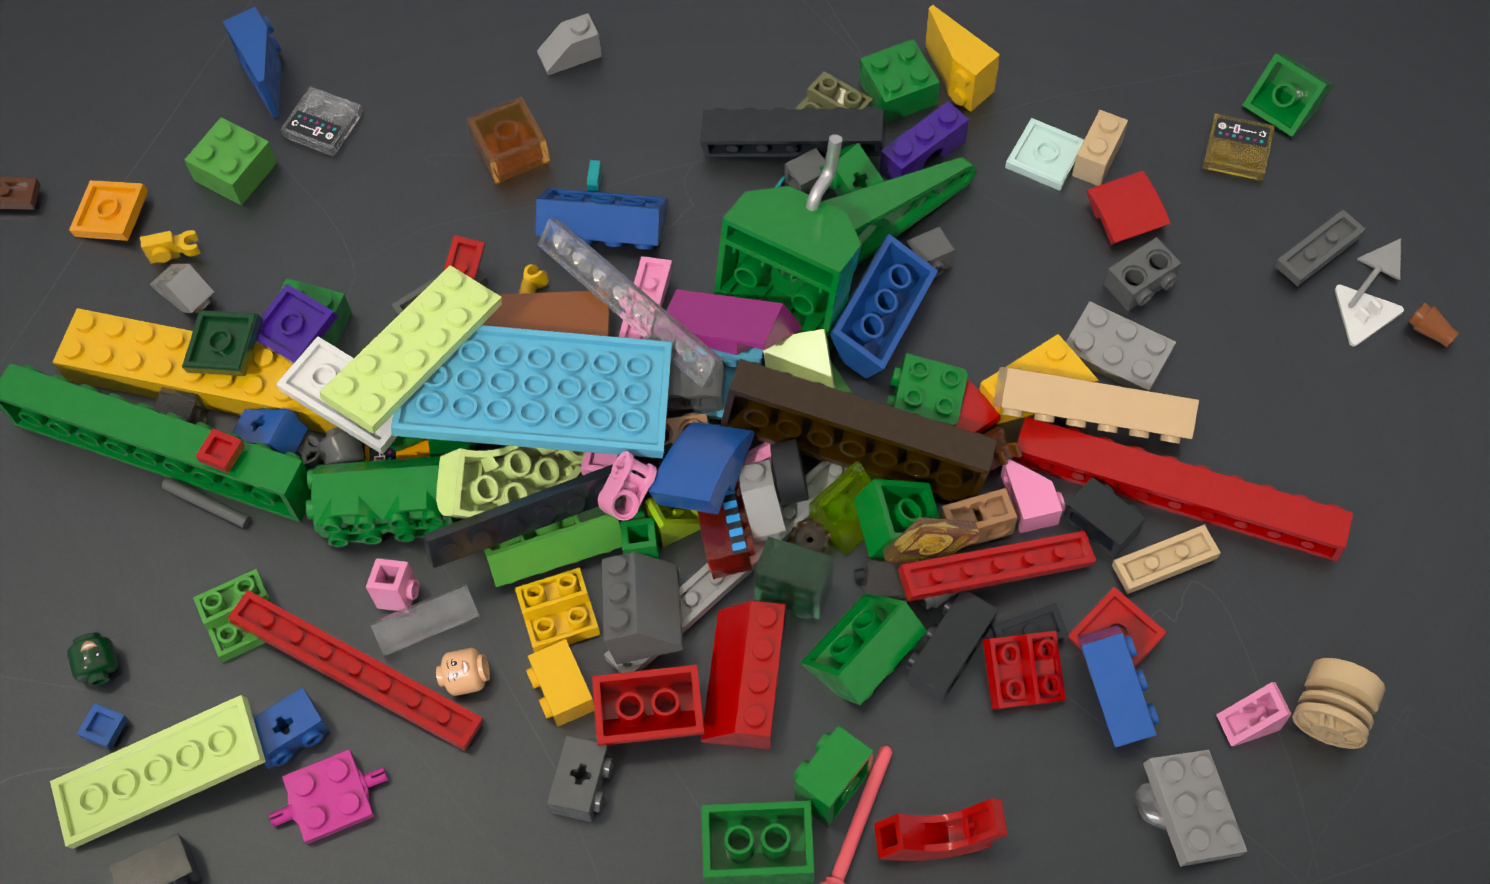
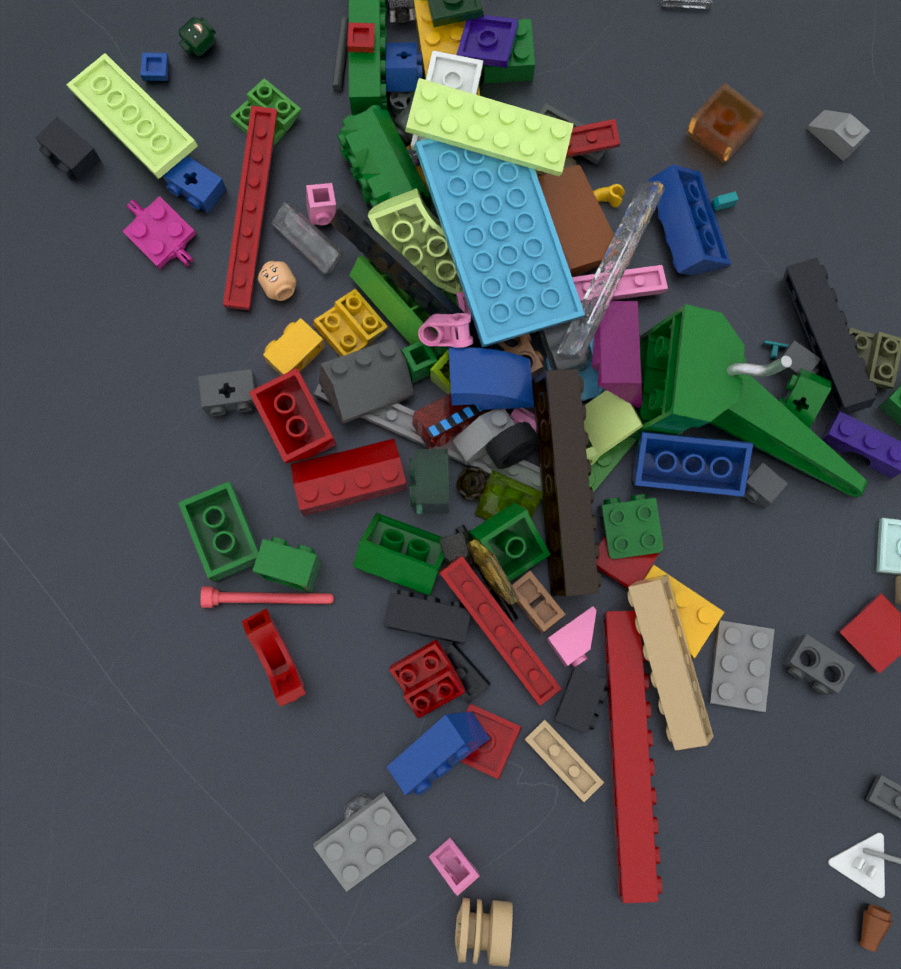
camera: 65 degrees right, 15 degrees up
reddish brown piece [983,426,1022,470] -> none

